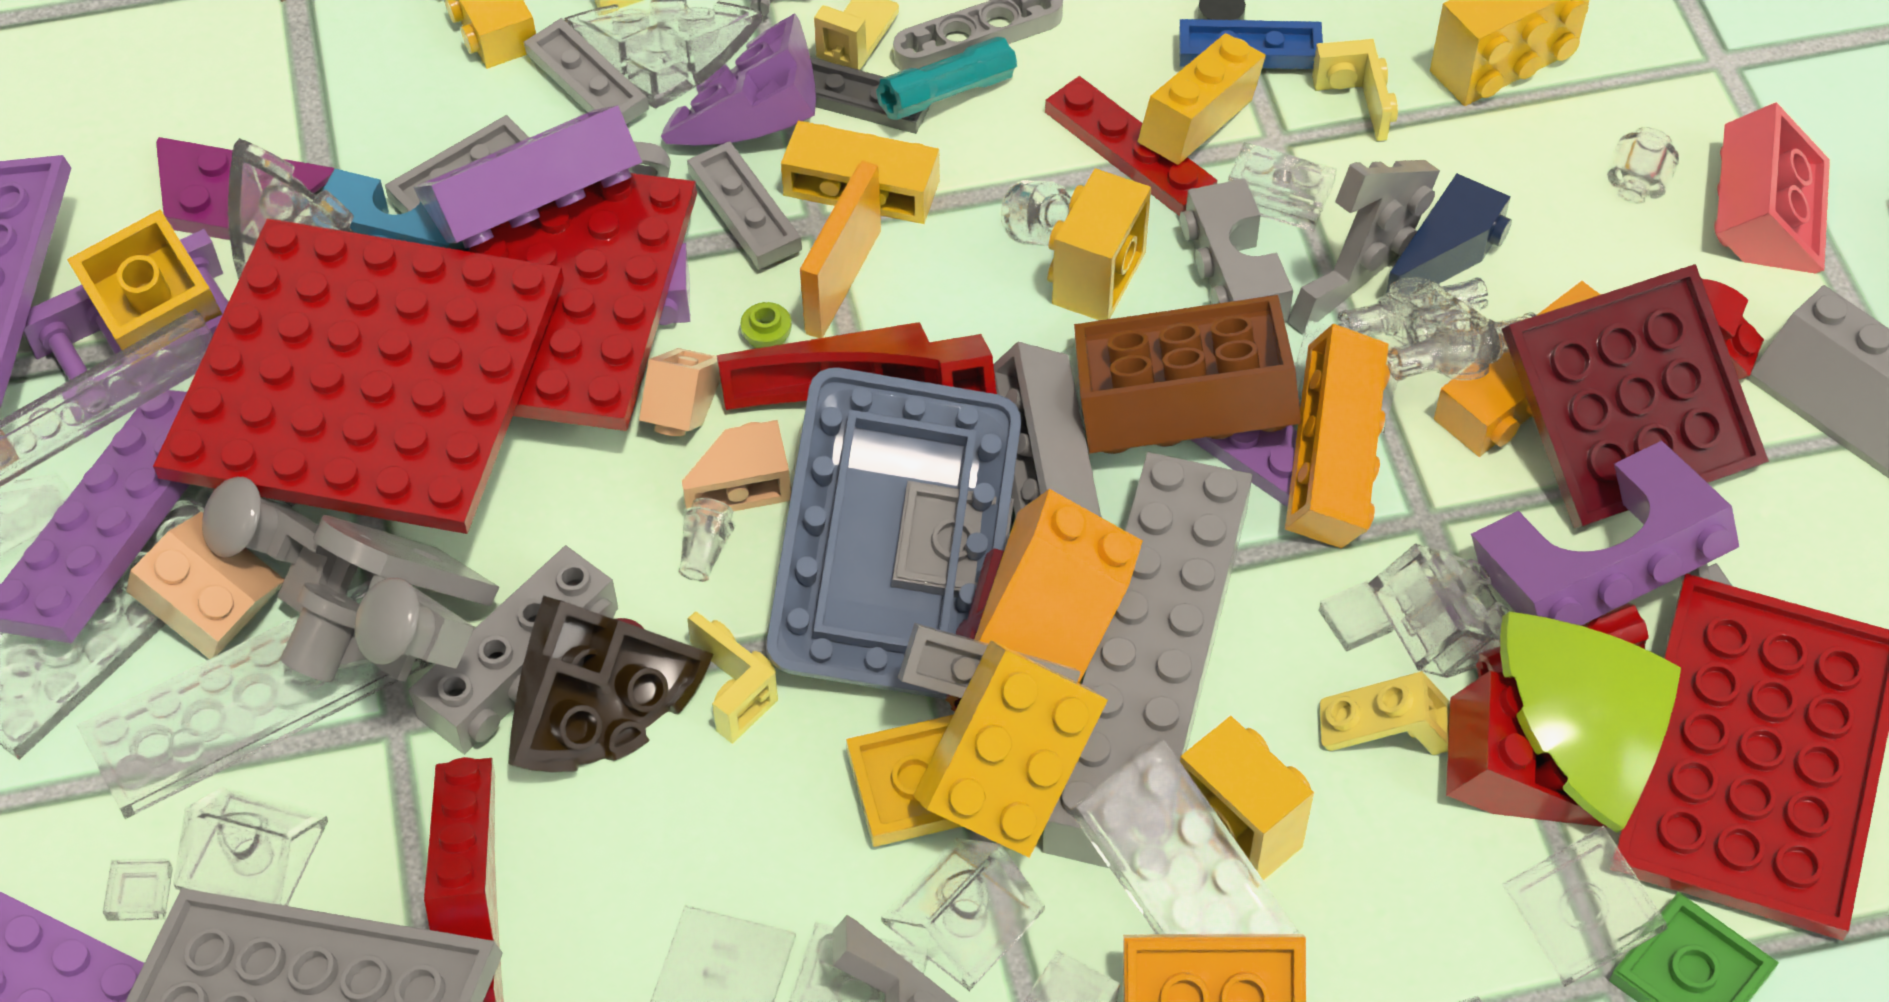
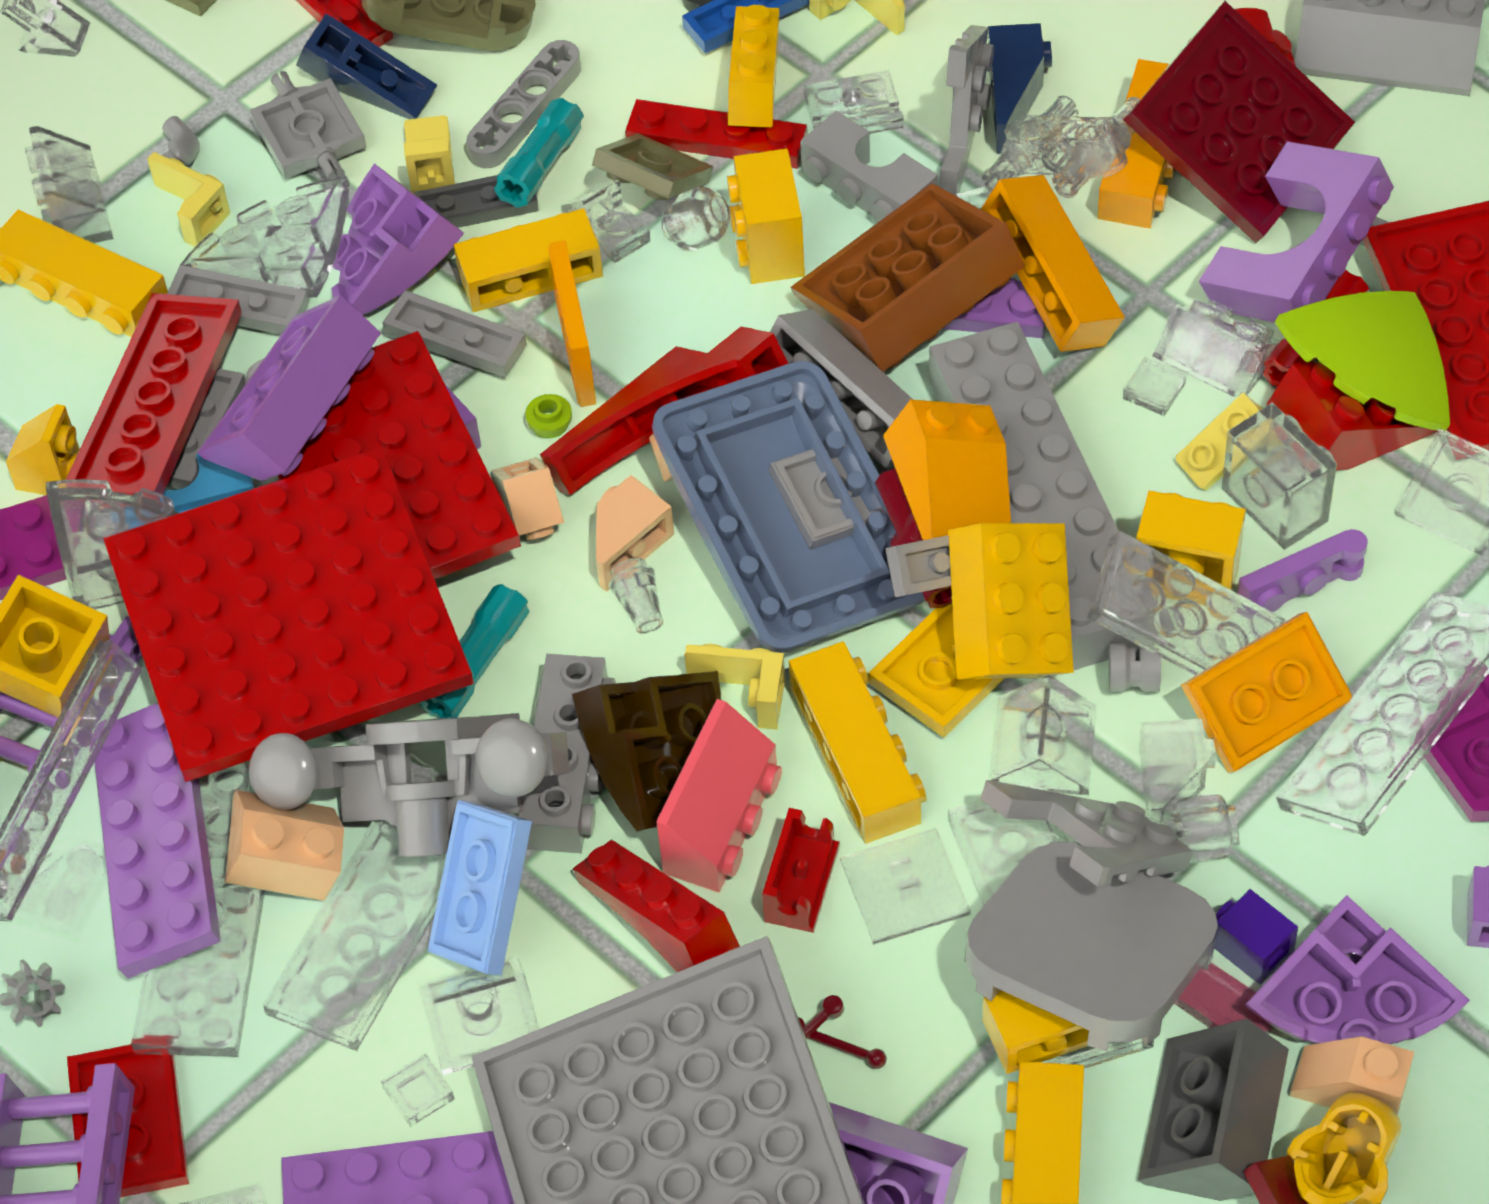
camera: 30 degrees left, 0 degrees up
none -> yellow slope [6,404,80,495]
none -> red plate [62,293,242,509]
none -> teal axle [419,584,530,718]
none -> light blue tile [428,800,532,976]
none -> clear slope [561,180,651,264]
none -> olive plate [592,134,714,200]
none -> coral slope [656,699,782,893]
none -> red hinge [762,807,840,933]
none -> yellow brick [788,641,927,844]
none -> light grey wheel [1108,643,1161,692]
none -> clear brick [1221,403,1337,550]
none -> medium lavender plate [1236,529,1368,620]

